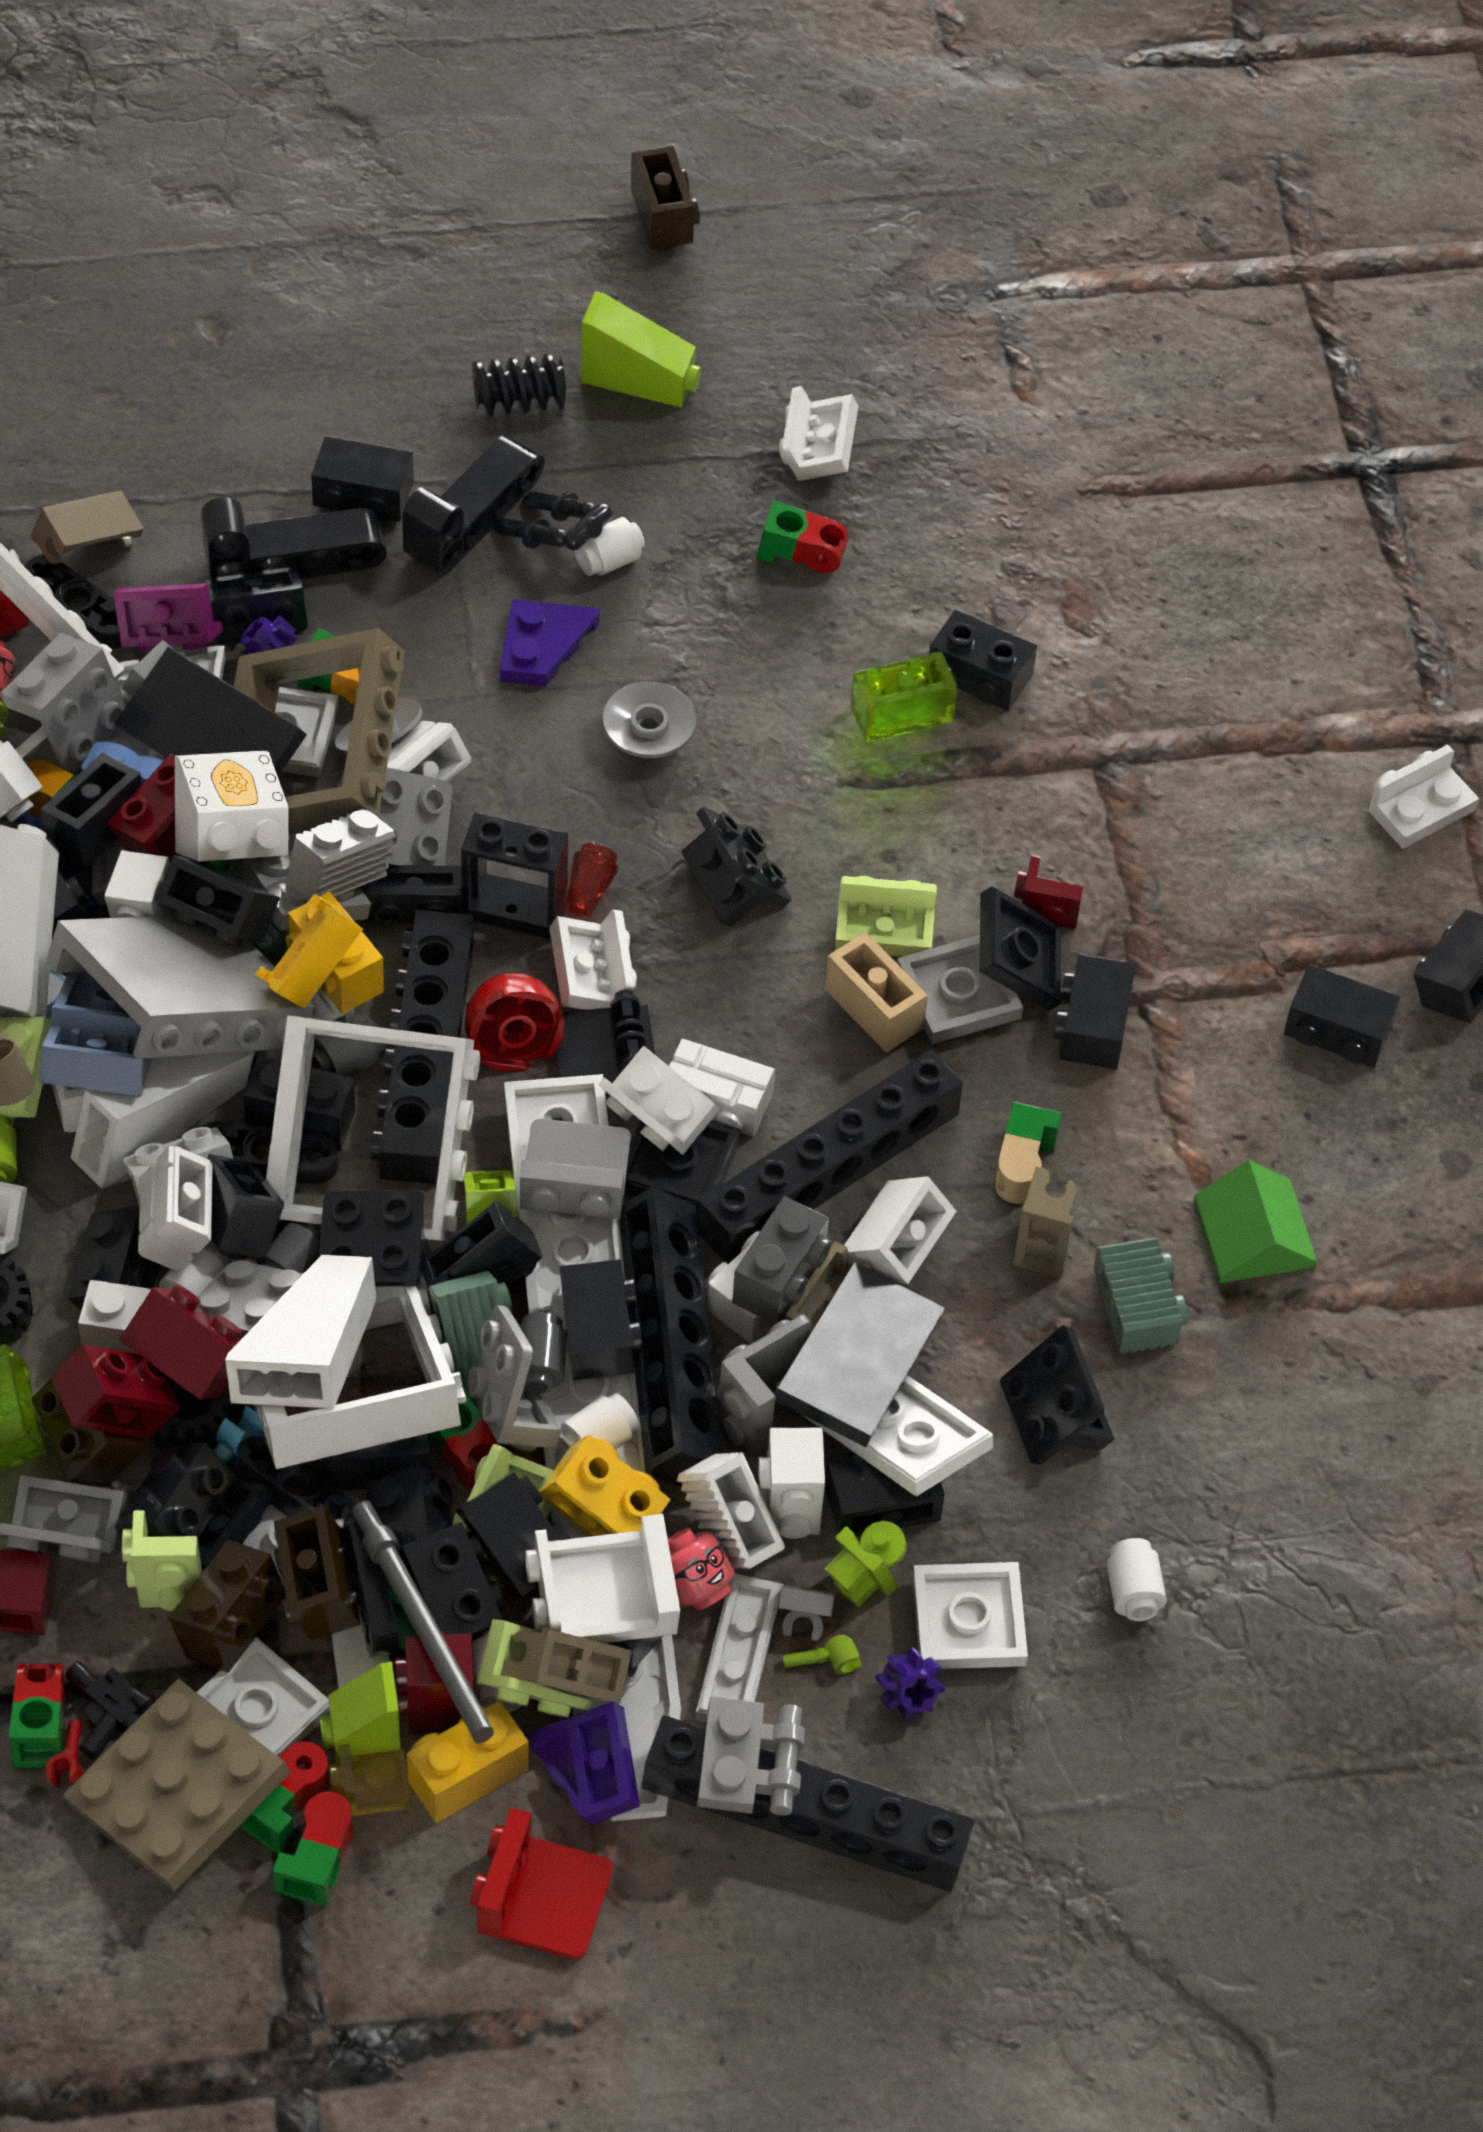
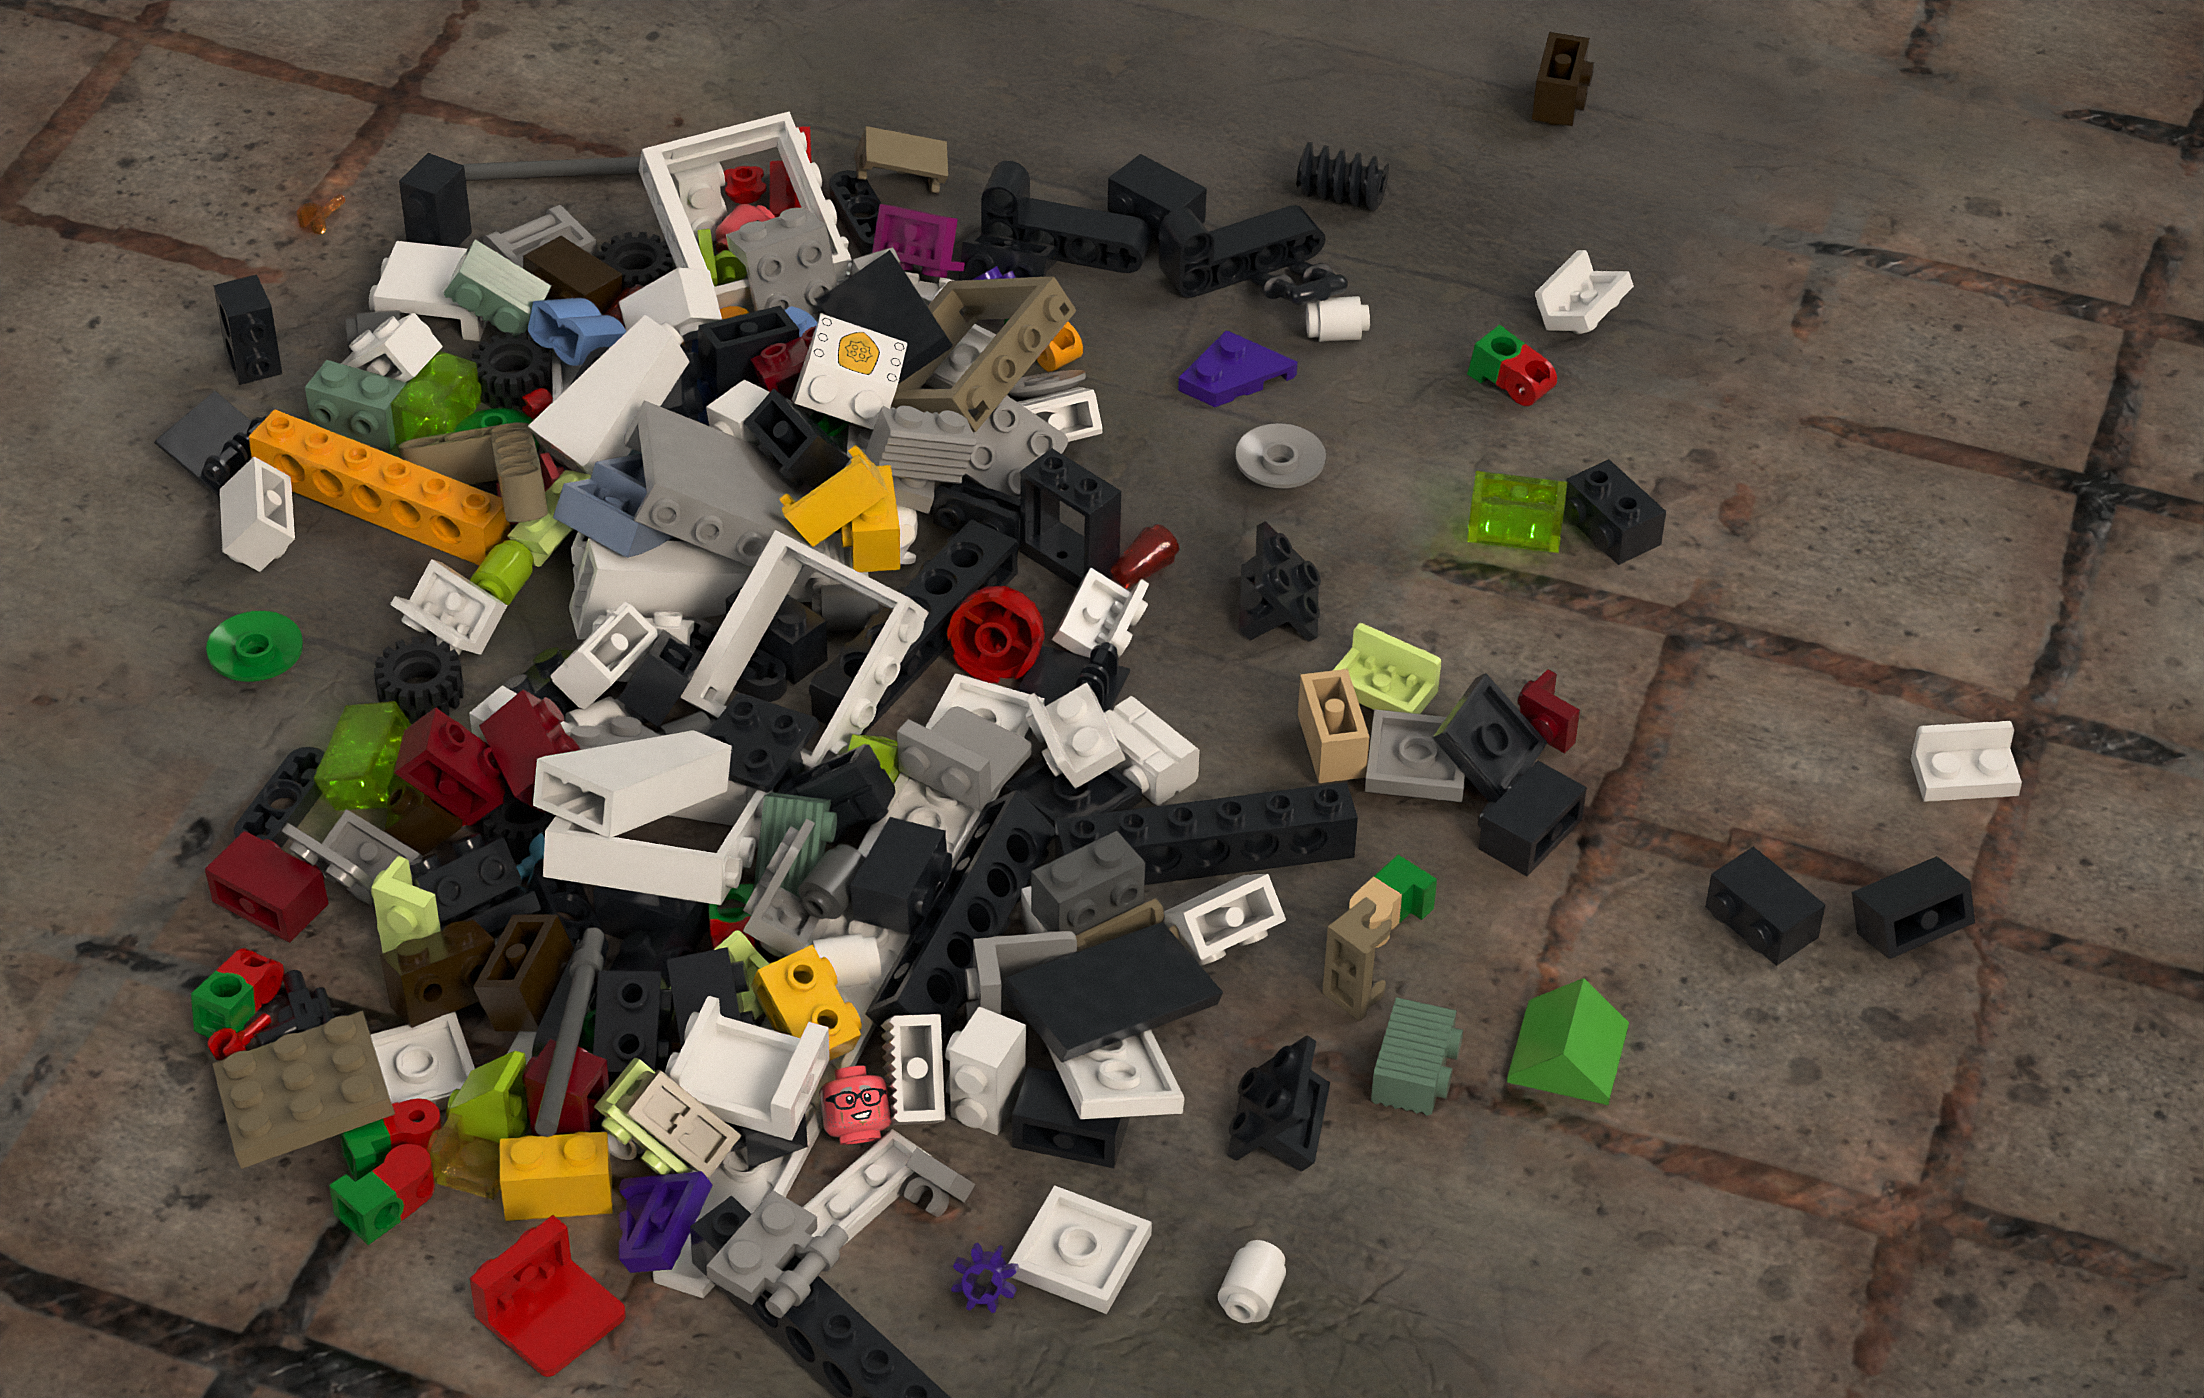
camera: 30 degrees right, 10 degrees down
lime slope [581,291,701,408] -> none
lime hand [783,1635,861,1675] -> none
lime hips [825,1521,907,1608] -> none

